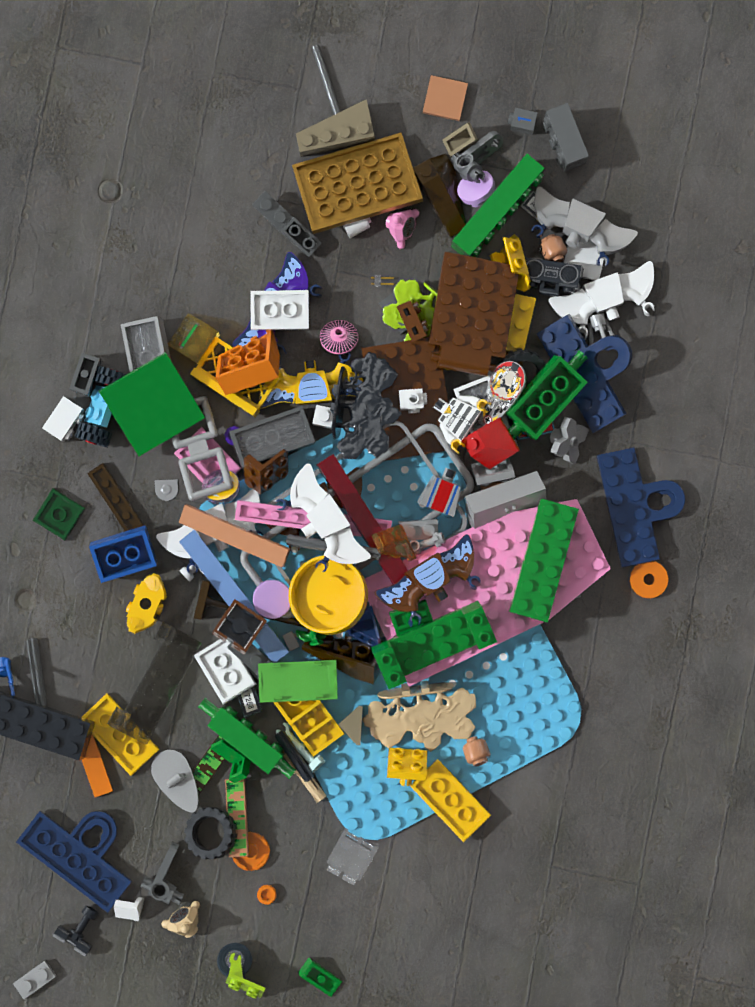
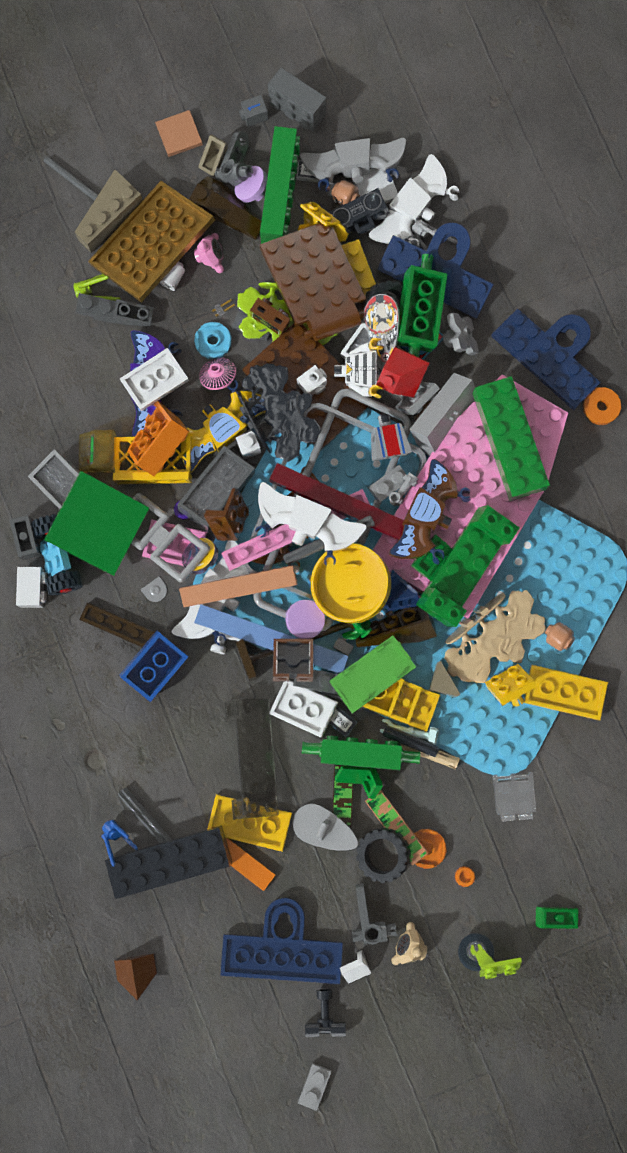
camera: 35 degrees left, 5 degrees down
dark green tile [32,488,86,541] -> none
yellow piece [126,573,167,634] -> none
clear orange wing [371,524,417,561] -> none
none -> lime plant [74,274,121,301]
none -> medium azure tile [194,322,232,359]

